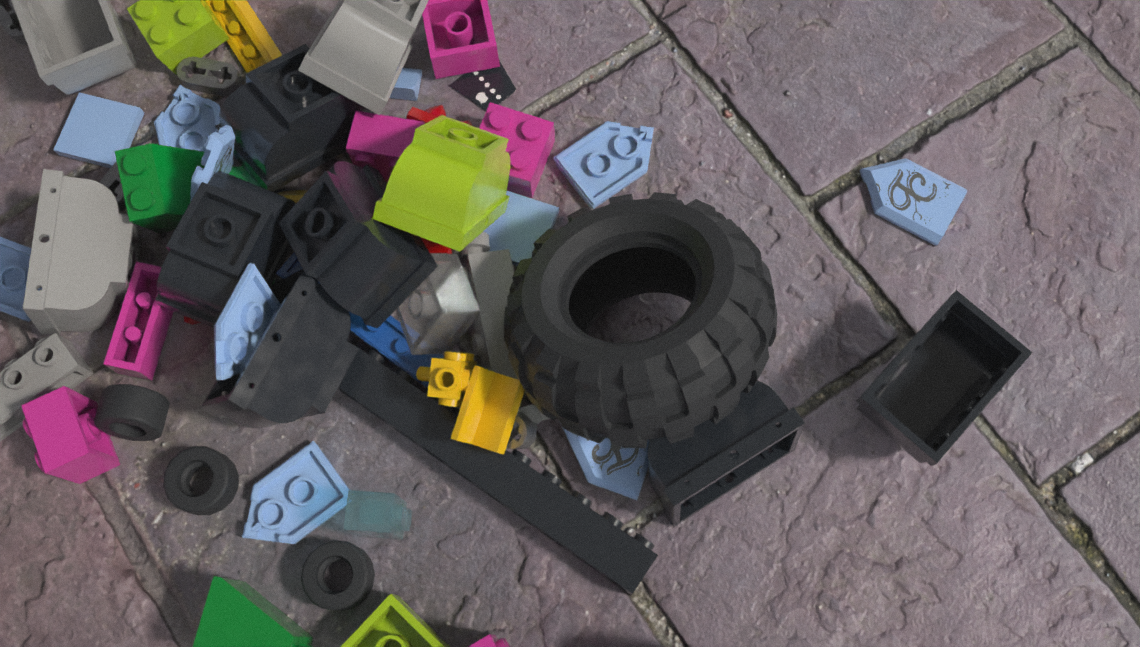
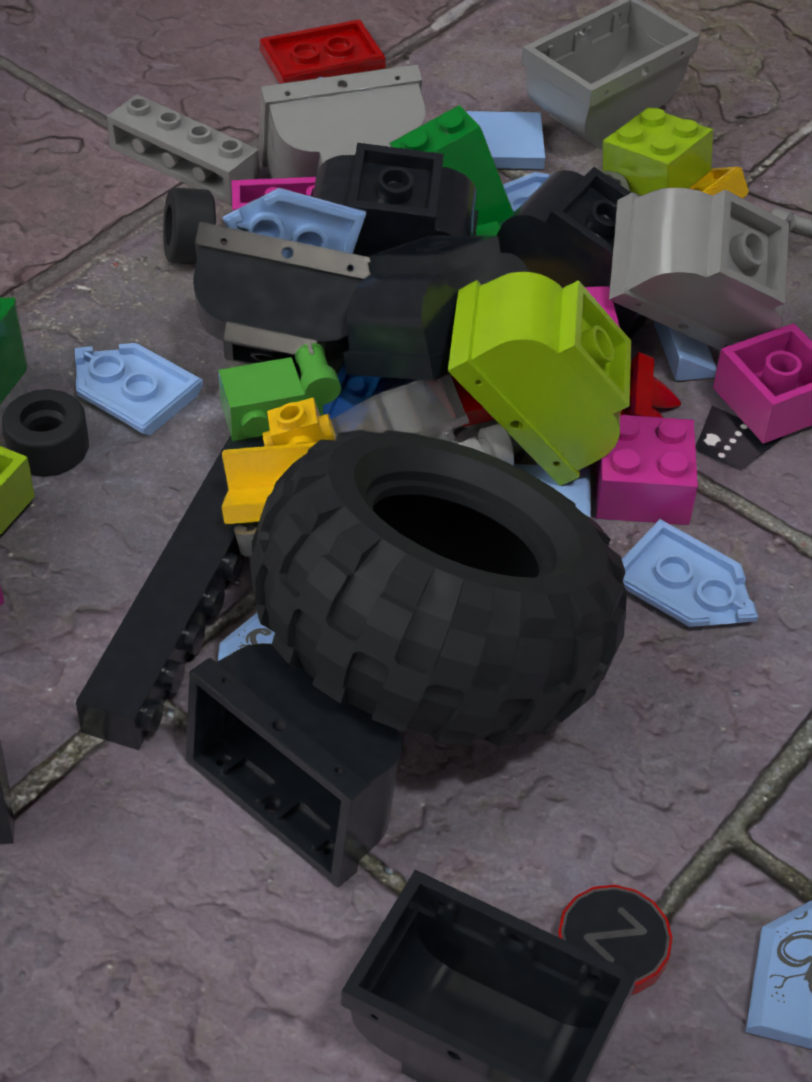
camera: 70 degrees right, 25 degrees down
dark pink brick [21,386,120,484] -> none
black tyre [163,446,239,515] -> none
light blue tile [191,125,235,201] -> none
clear light blue brick [344,490,412,540] -> none
none -> bright green hinge [218,343,341,441]
none -> black tile [557,885,673,995]

